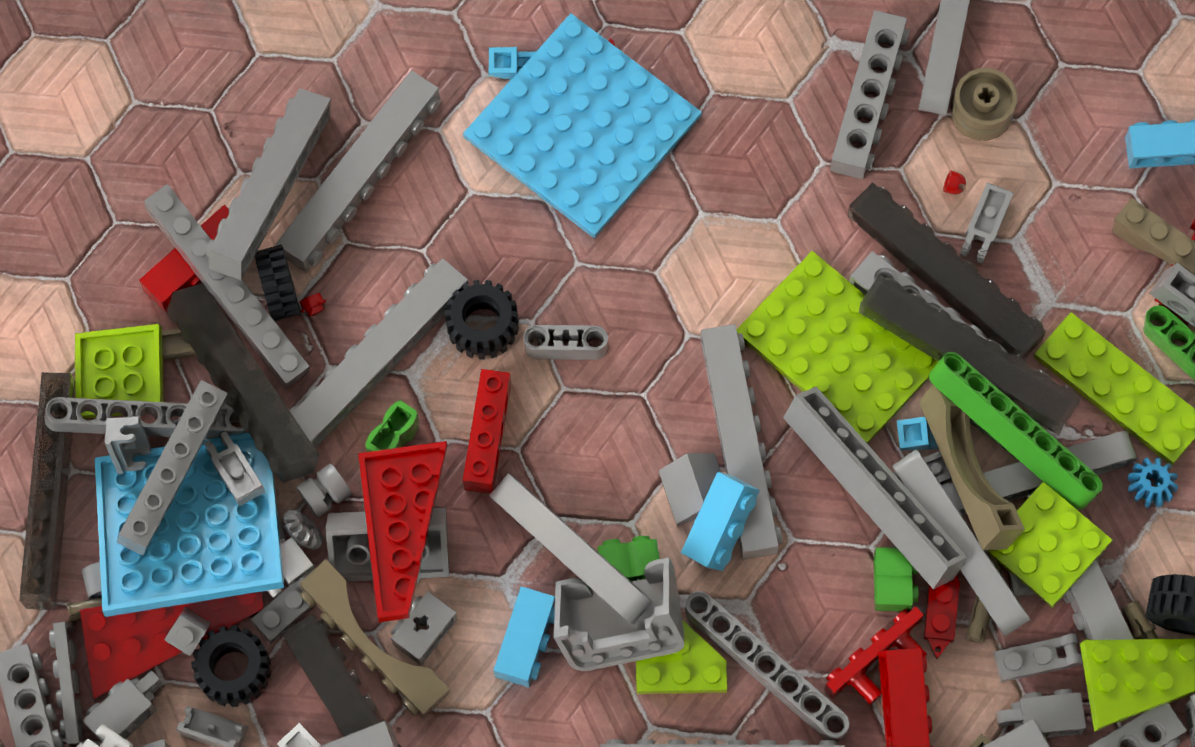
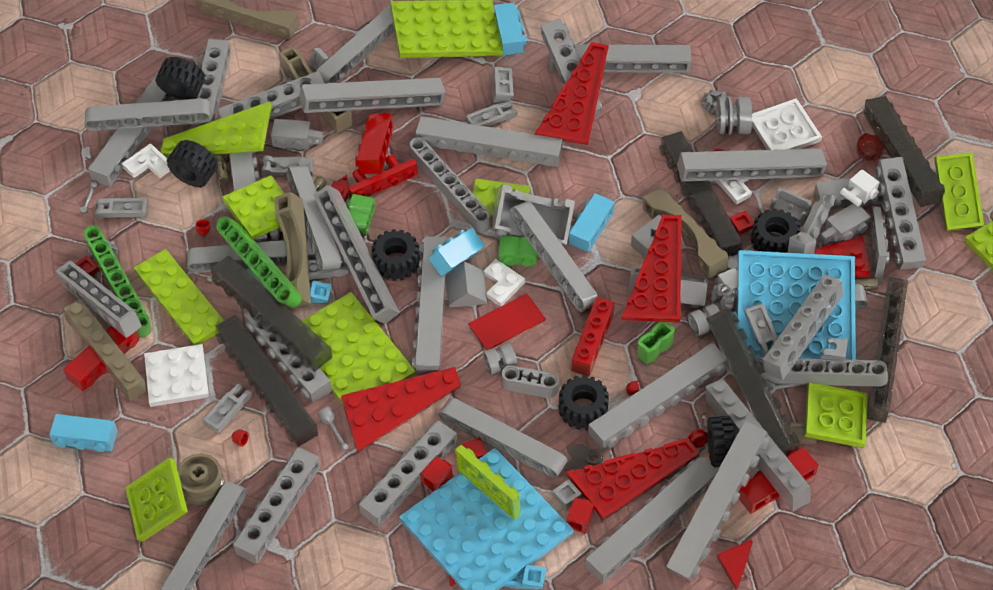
camera: 170 degrees left, 15 degrees down
dark azure gear [1127,457,1178,508] -> none
none -> lime plate [125,457,188,542]
none -> white plate [144,344,209,407]
none -> red hinge [195,219,211,236]
none -> light grey hinge [318,407,349,451]
none -> red wing [341,367,461,453]
none -> light grey brick [359,420,457,527]
none -> black tyre [372,229,420,281]
none -> red brick [421,457,453,492]
none -> light grey beam [438,397,568,478]
none -> lime plate [455,445,520,520]
none -> red tile [461,437,487,459]
none -> red window [468,294,546,350]
none -> light grey wheel [483,343,517,376]
none -> white plate [484,259,525,307]
none -> light grey plate [553,479,582,509]
none -> clear smoke plate [565,444,603,471]
none -> red wing [566,438,700,521]
none -> red brick [566,497,594,534]
none -> red hinge [626,380,640,396]
none -> red tile [717,539,753,589]
none -> red plate [729,211,754,235]
none -> light grey hinge [800,192,836,239]

